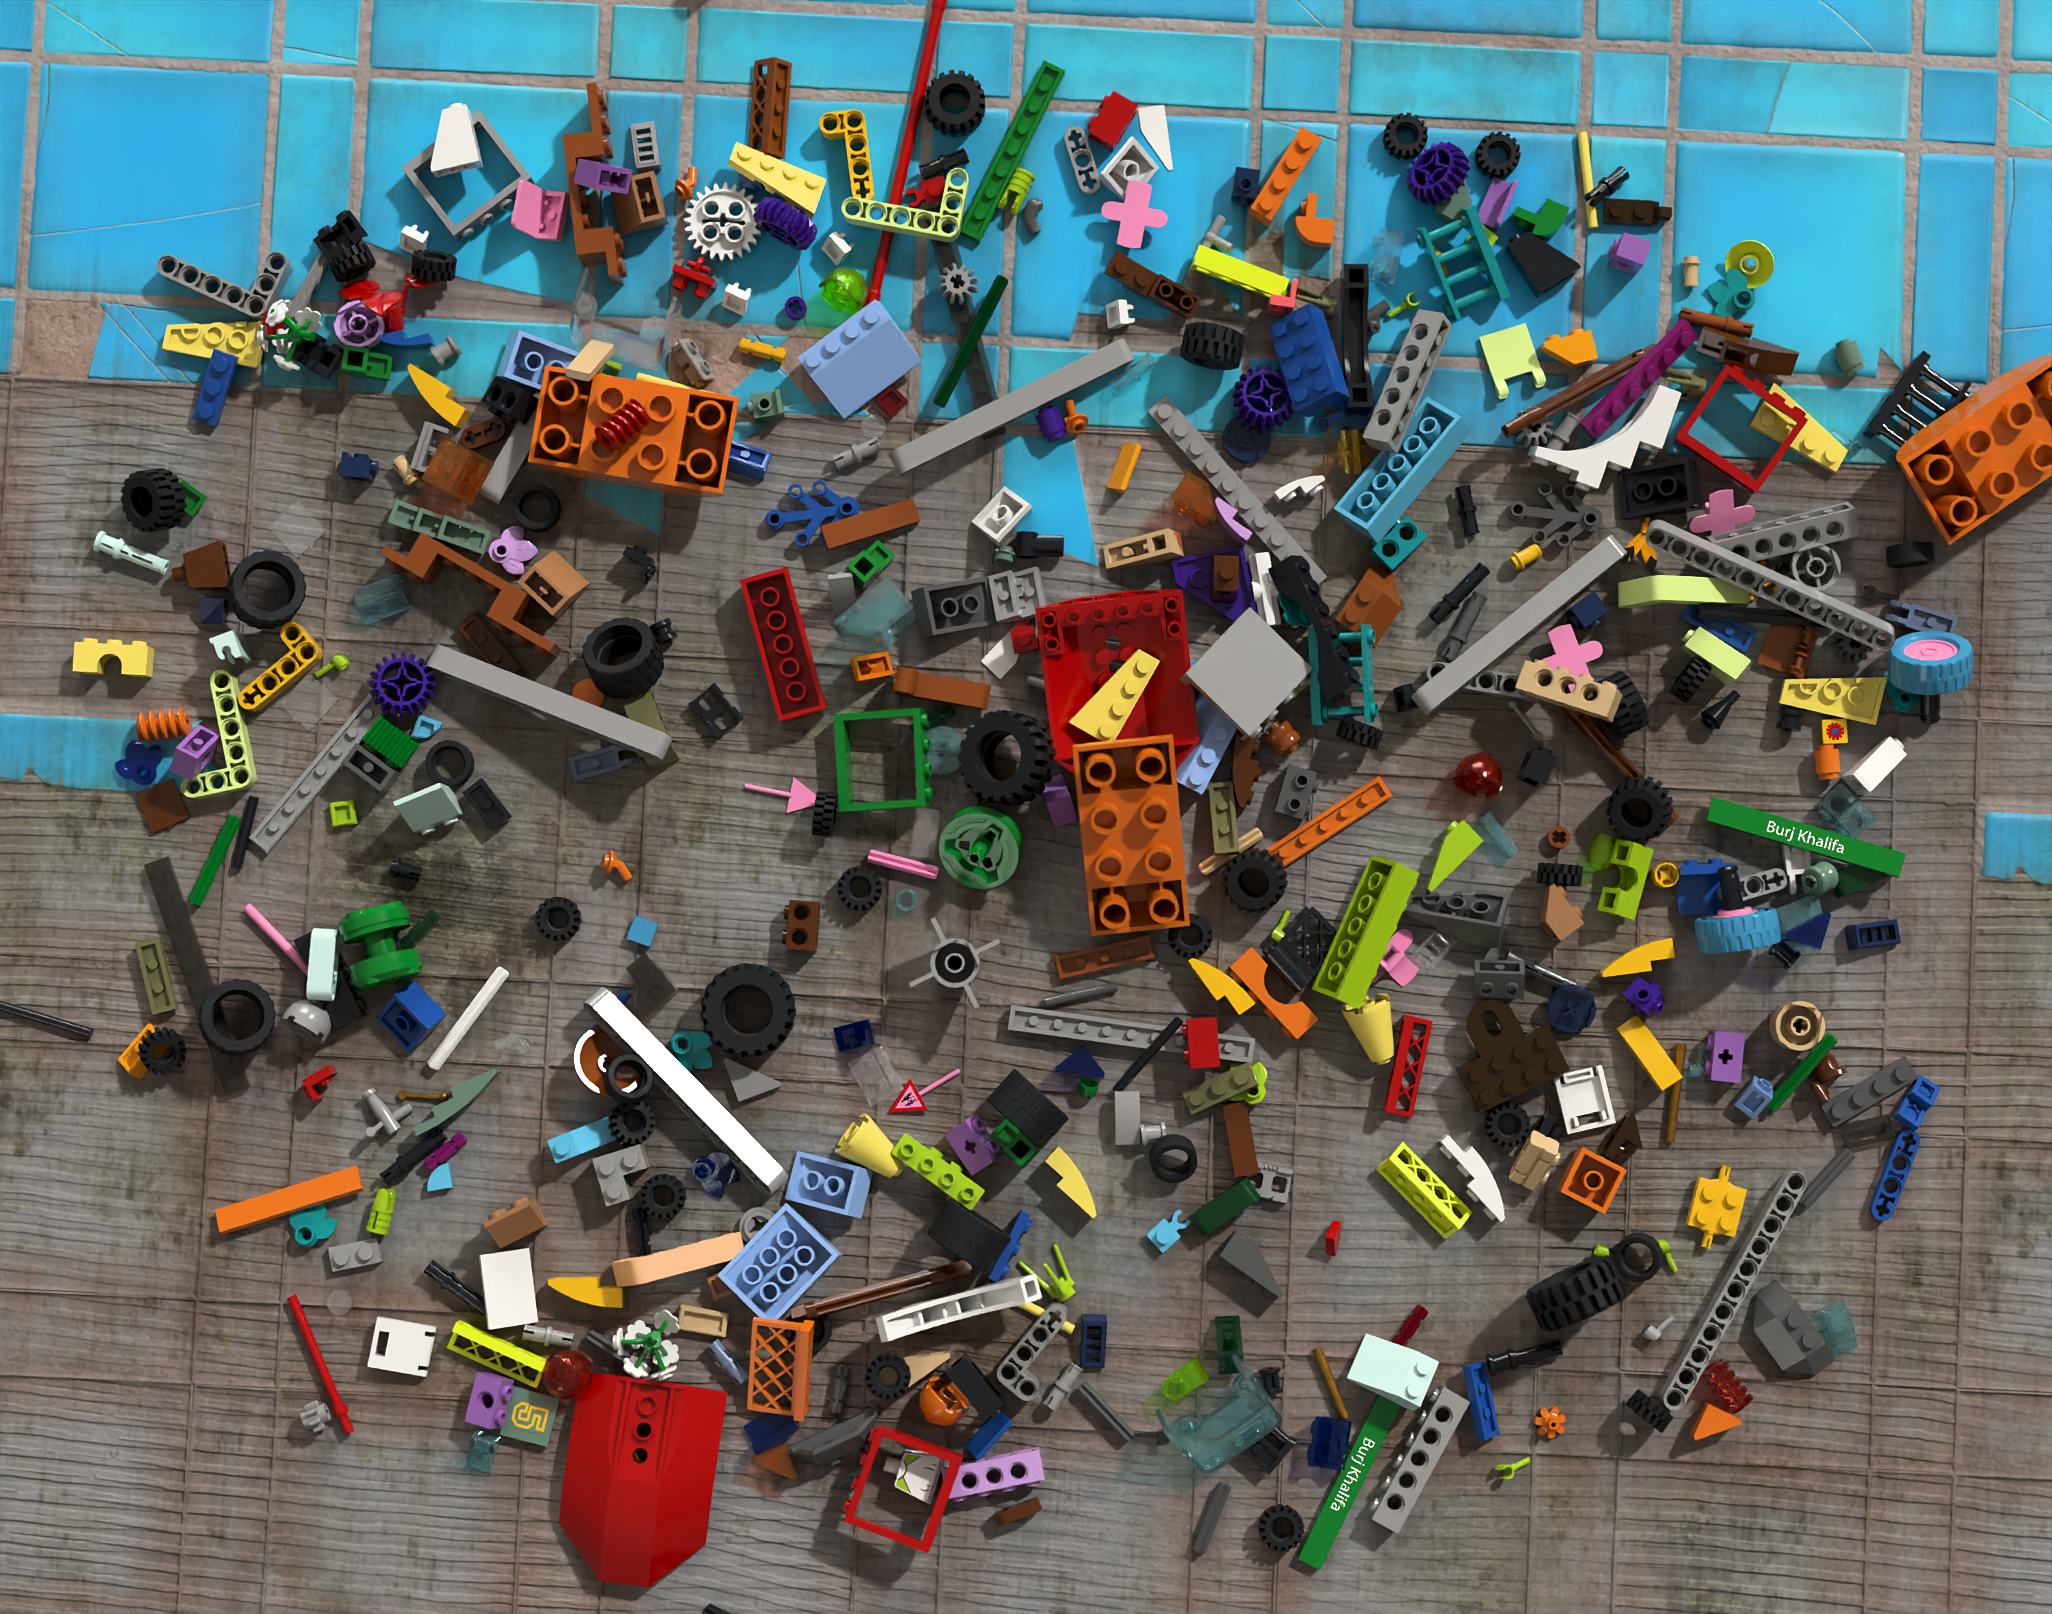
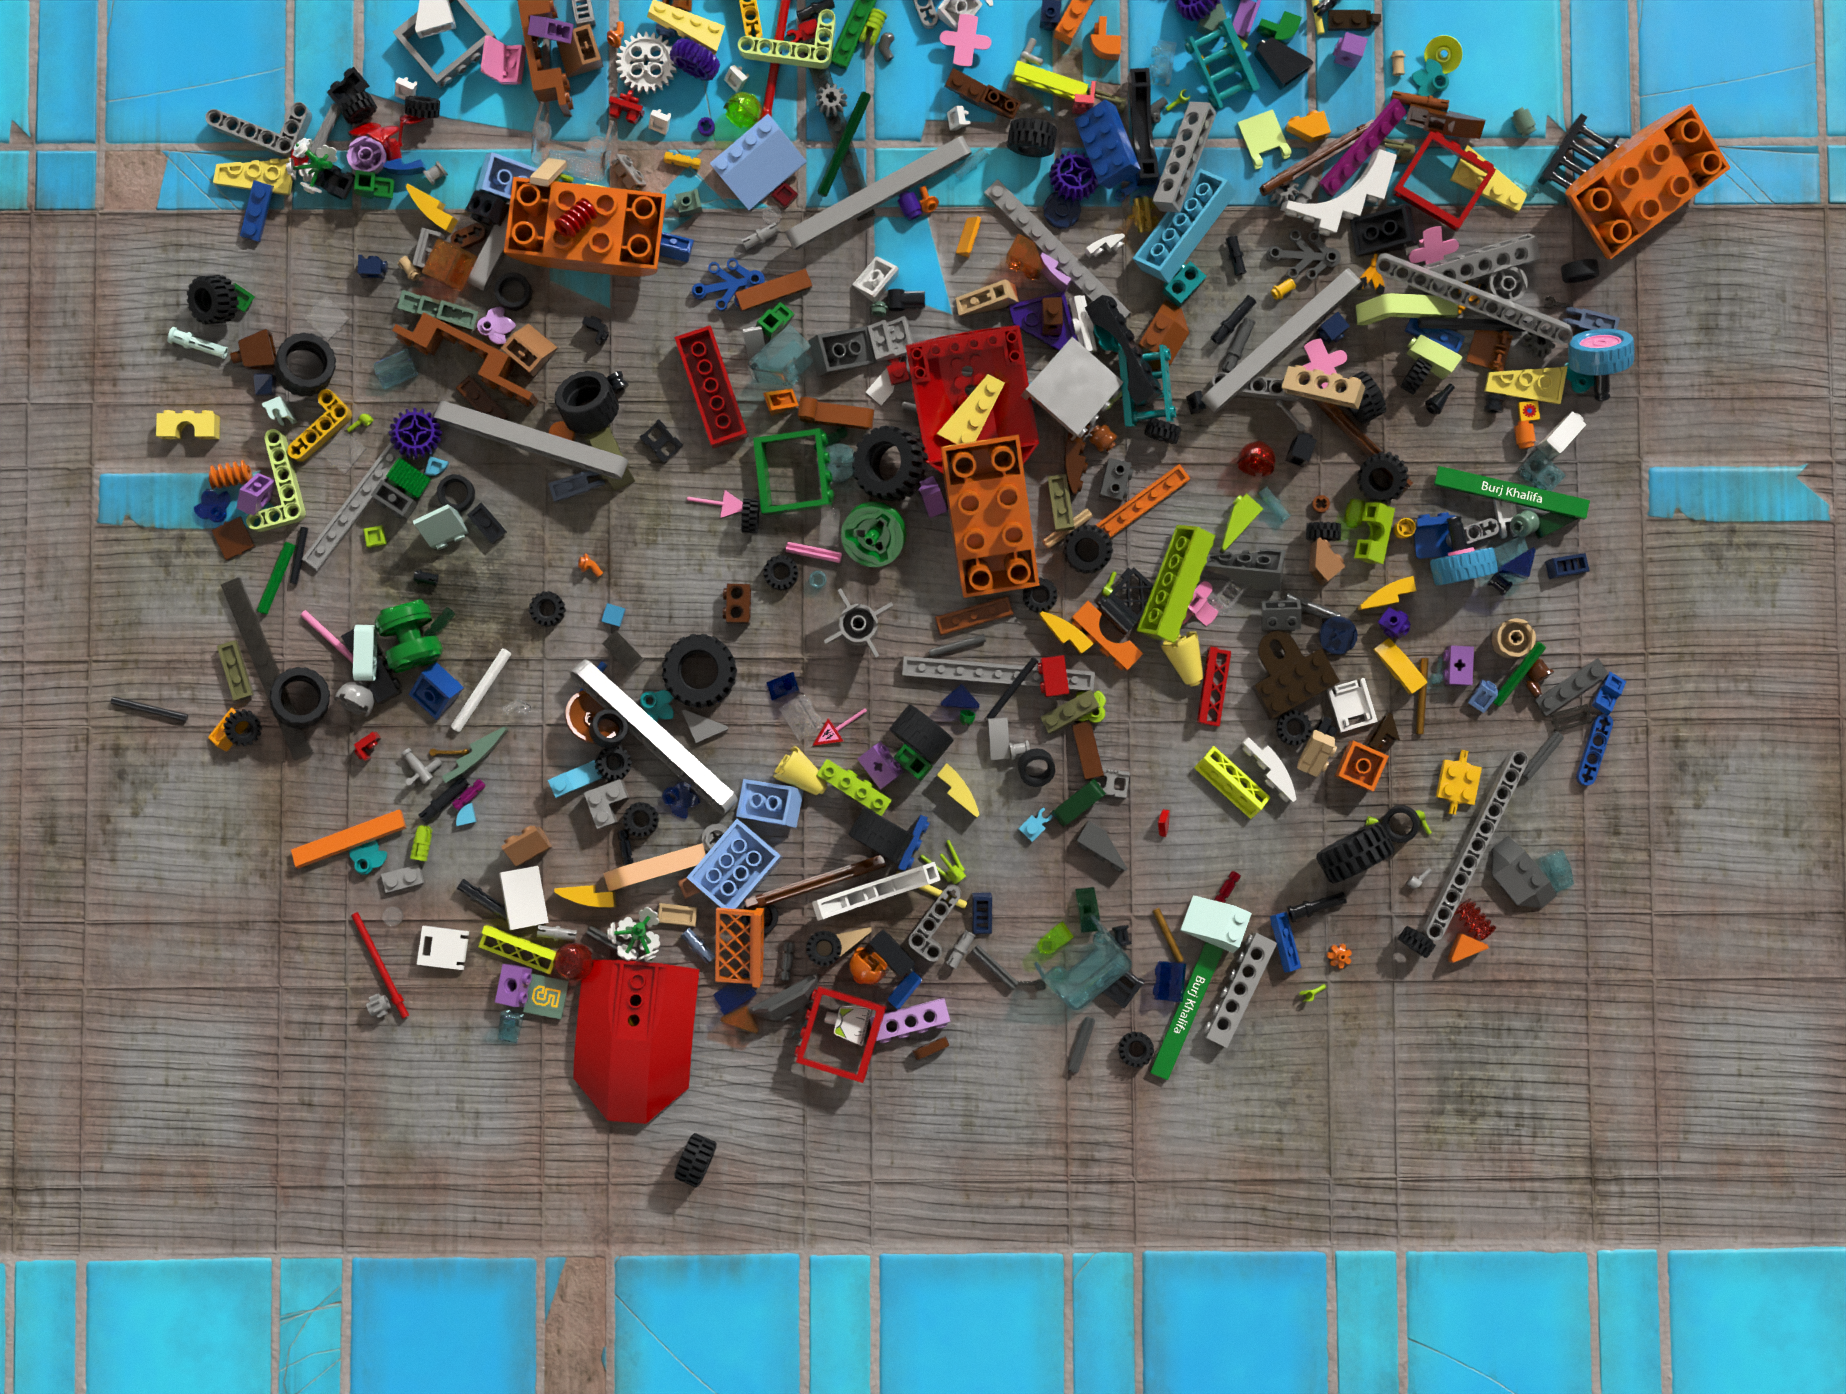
camera: 15 degrees left, 0 degrees up
light blue slope [1176,693,1237,796] -> none

